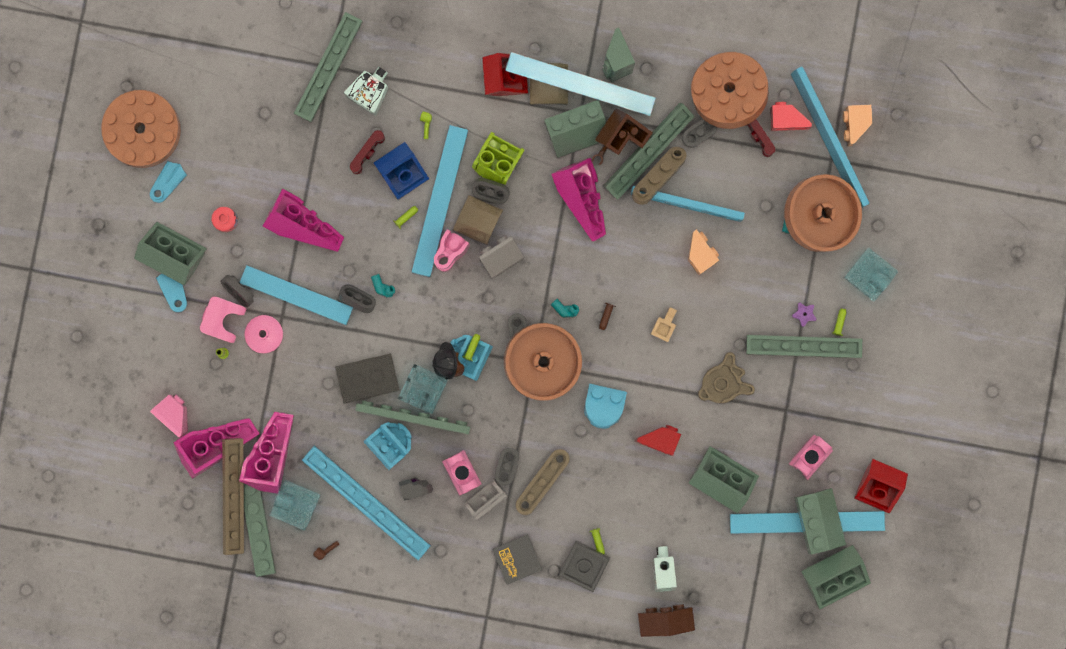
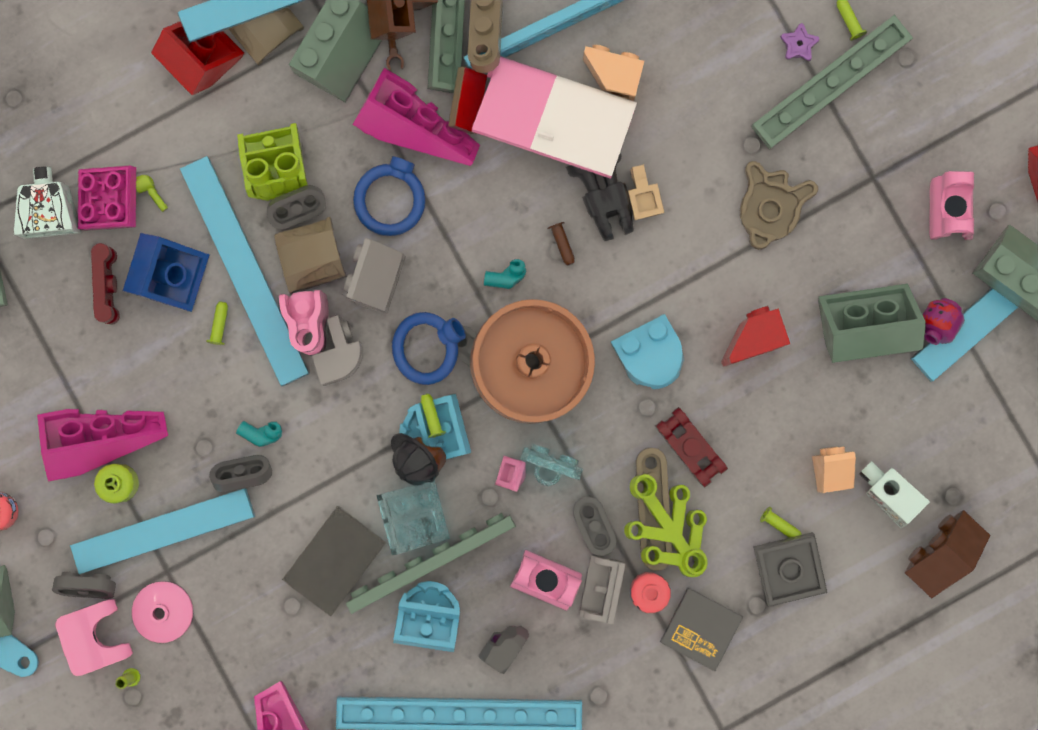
camera: 35 degrees left, 0 degrees up
none -> dark pink tile [78,165,136,230]
none -> lime head [94,463,139,504]
none -> light grey brick [312,315,363,386]
none -> blue piece [353,156,425,236]
none -> blue piece [392,312,466,385]
none -> red tile [448,67,487,134]
none -> door [472,56,637,179]
none -> bright pink slope [495,456,526,492]
none -> clear light blue plate [520,443,583,486]
none -> black piece [566,153,634,241]
none -> lime plant [624,474,708,578]
none -> coral head [630,572,671,613]
none -> dark red plate [655,407,728,488]
none -> light nougat slope [812,446,856,493]
none -> magenta head [922,298,965,345]

